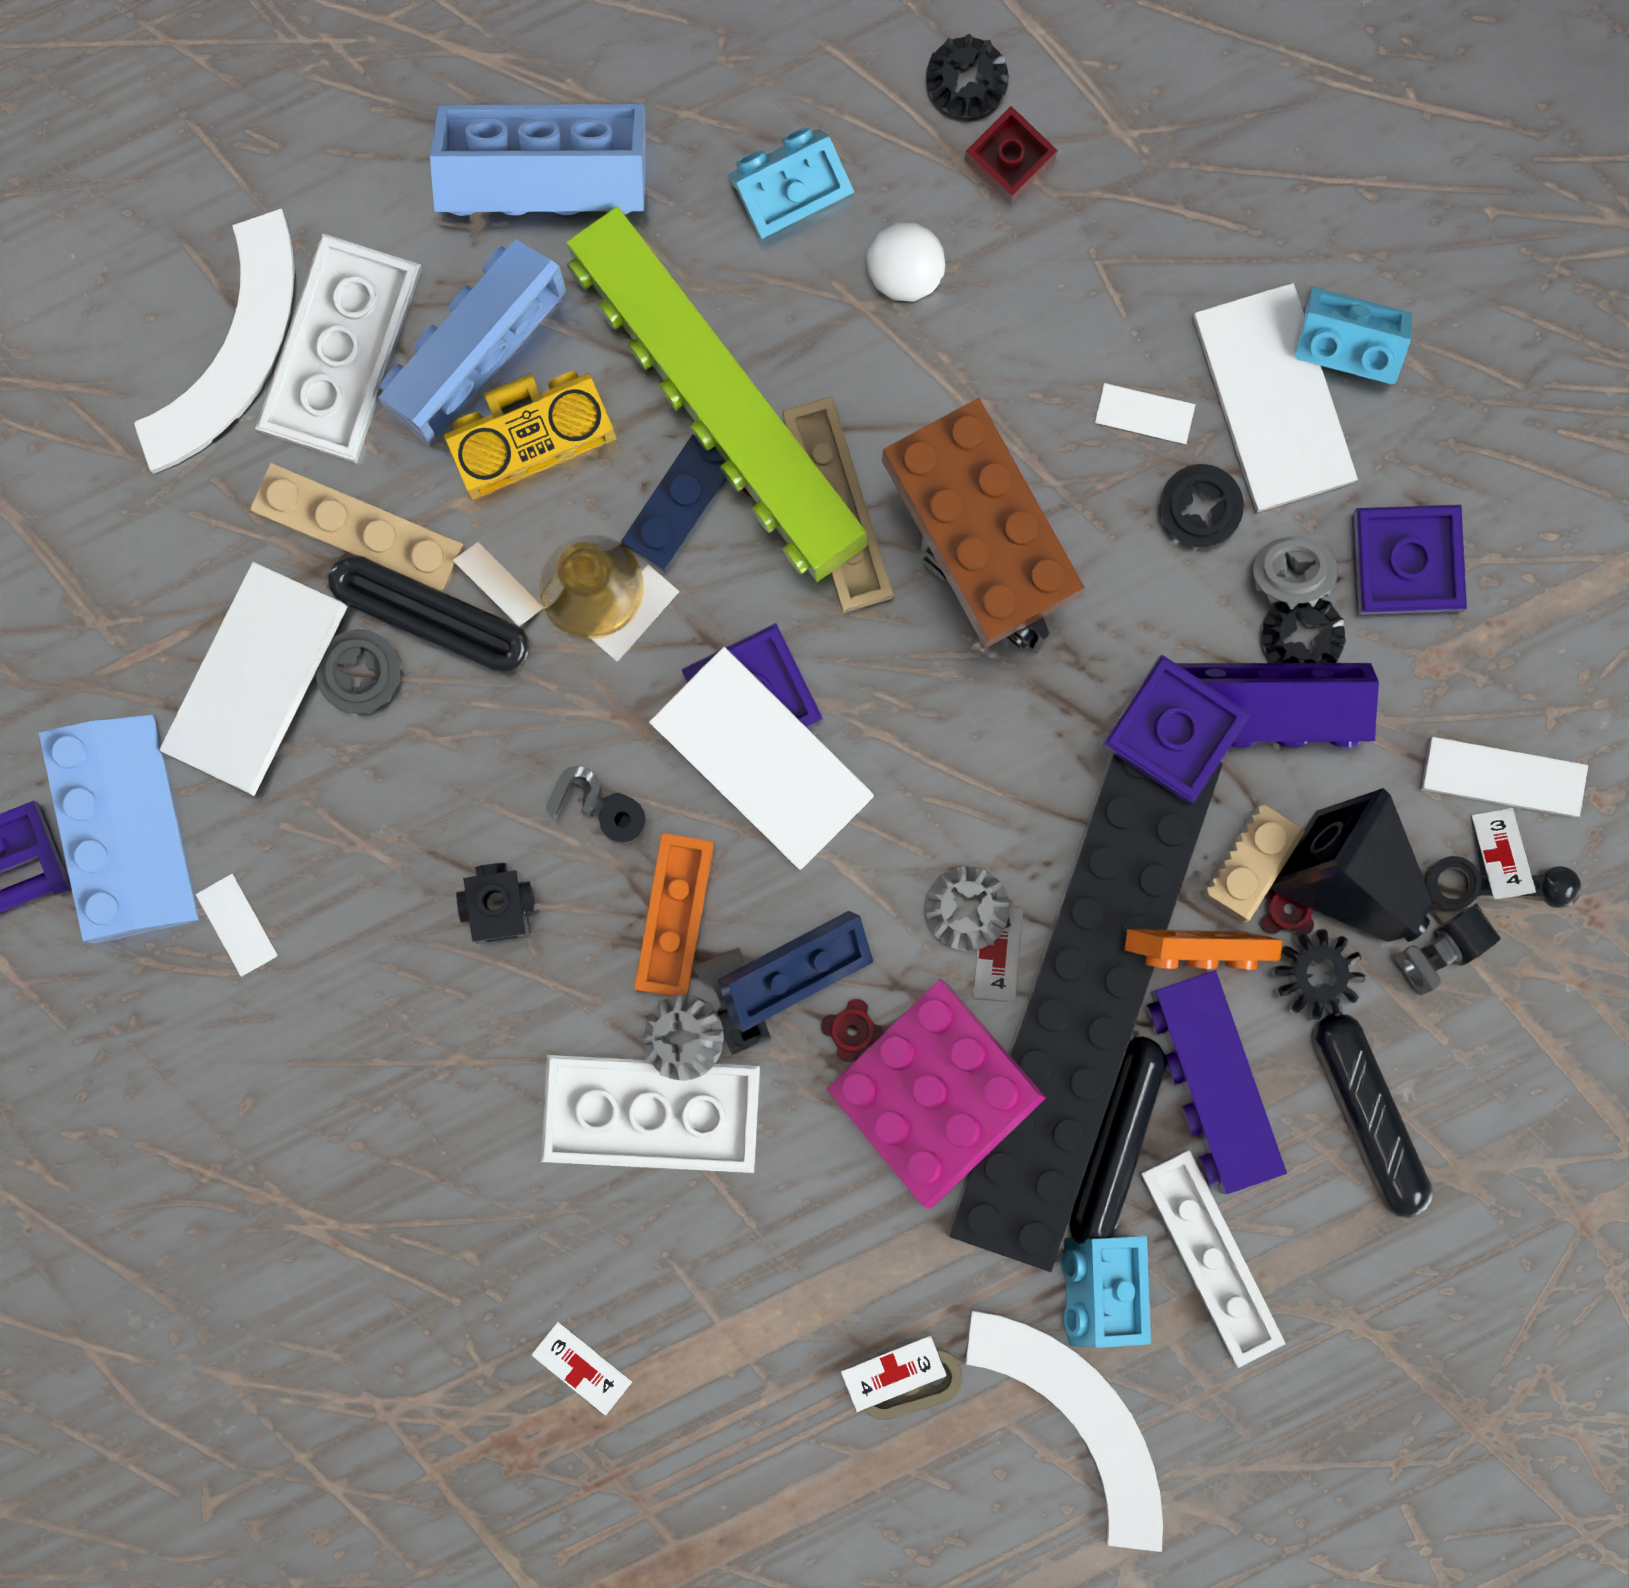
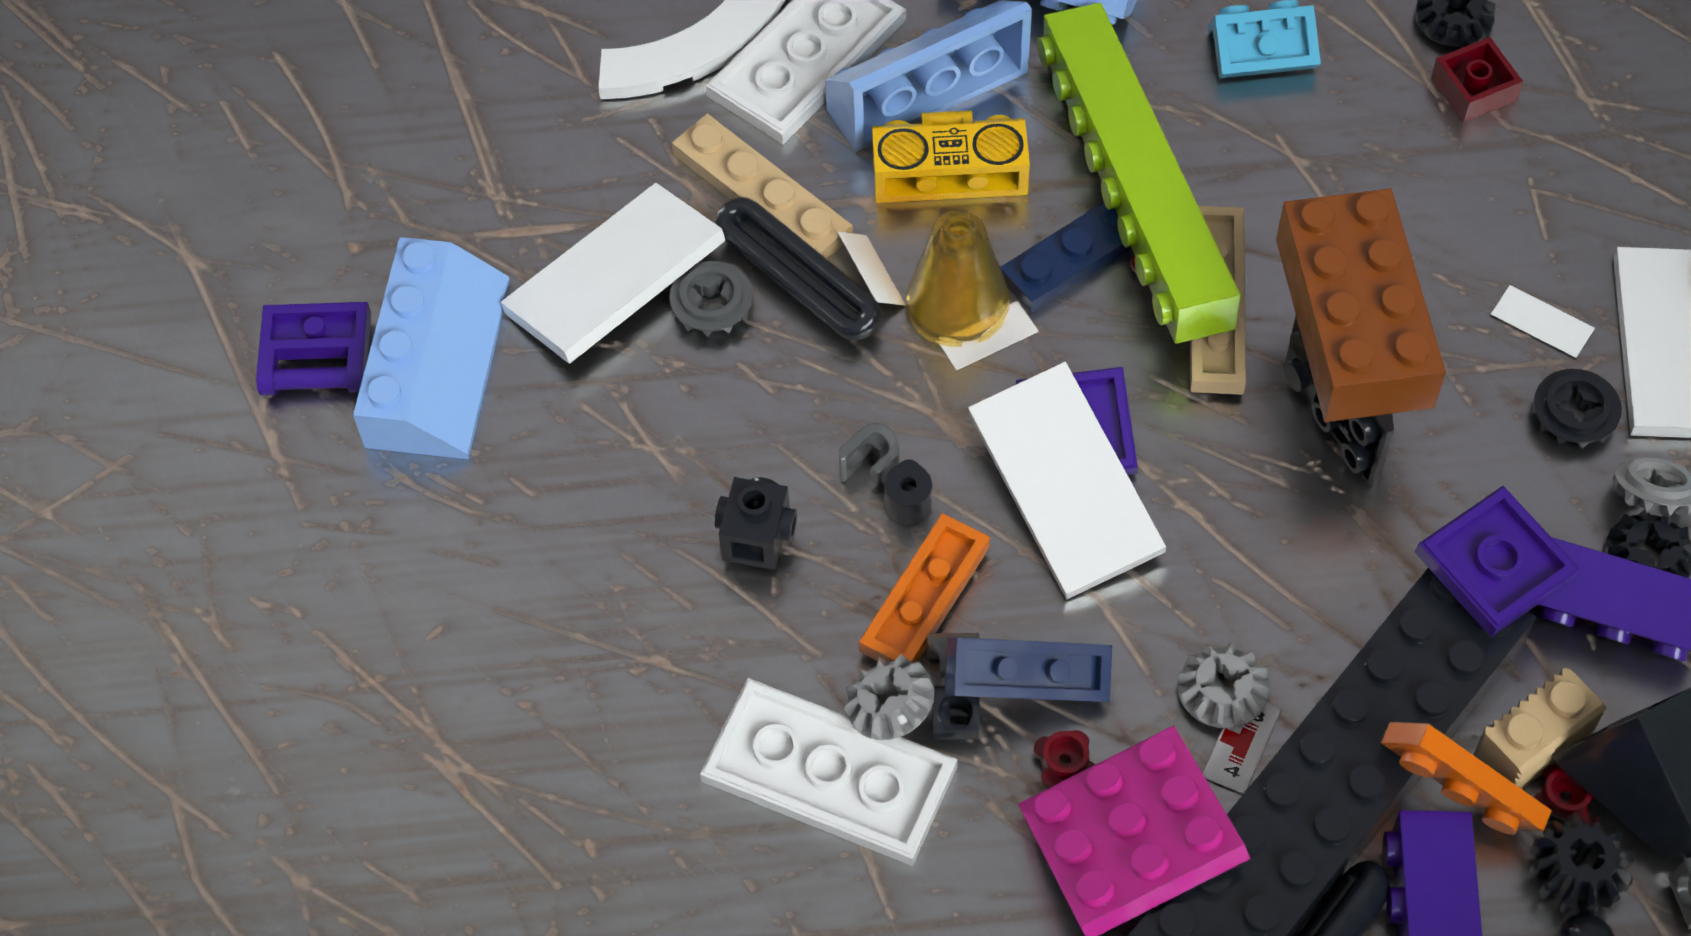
camera: 25 degrees right, 25 degrees down
white sticker [195,874,278,977] -> none
white hair [865,222,945,302] -> none

